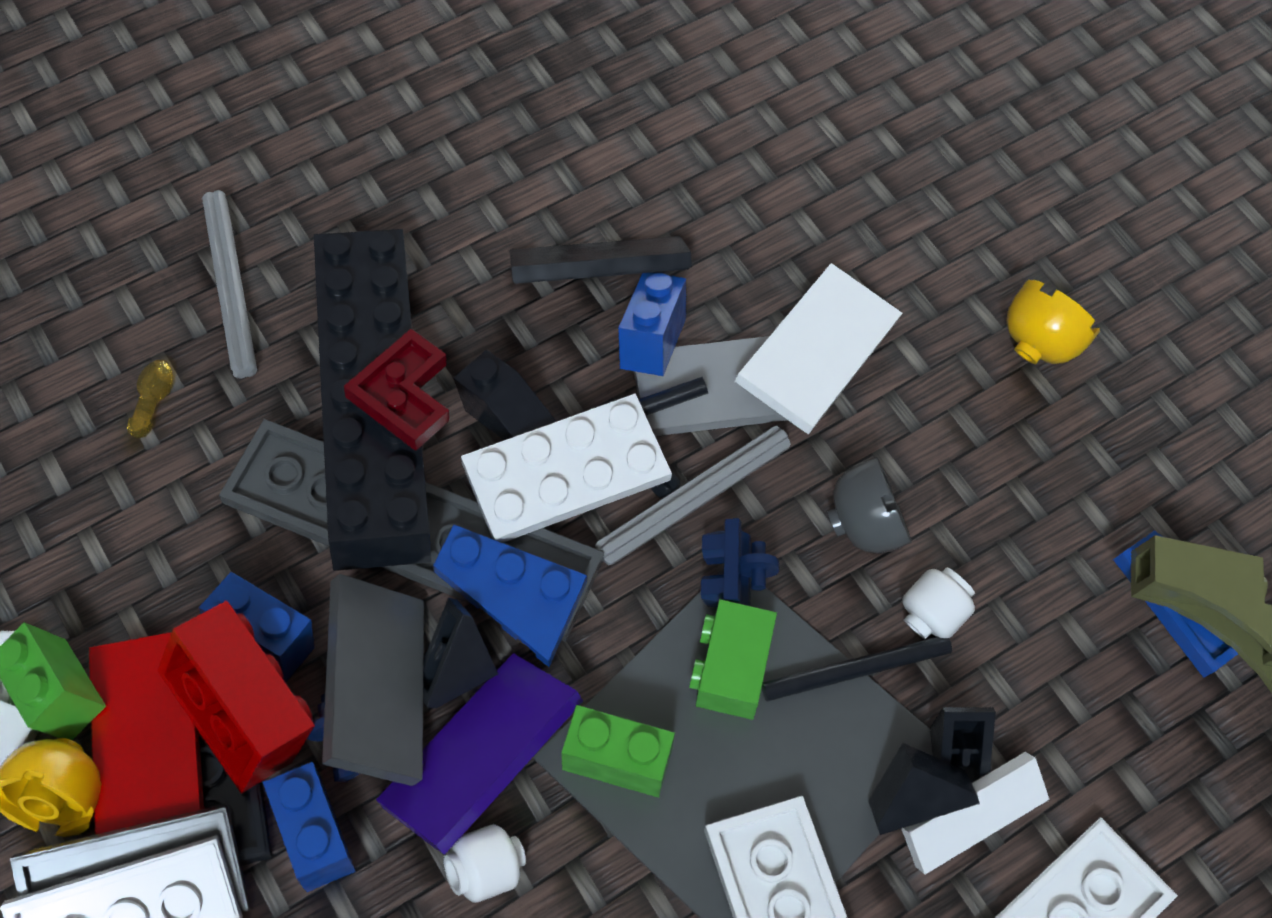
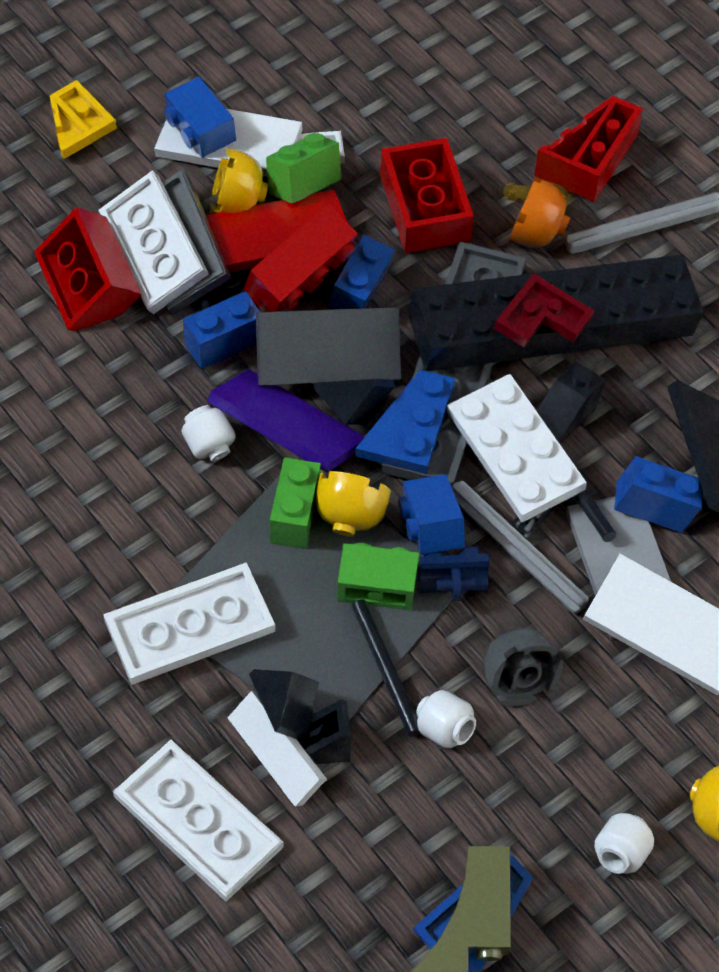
camera: 85 degrees right, 5 degrees down
none -> yellow cylinder [315,471,391,537]
none -> red brick [380,138,474,254]
none -> blue brick [398,474,465,555]
none -> orange cylinder [509,176,570,248]
none -> red wedge [534,96,643,202]
none -> white head [594,813,654,874]

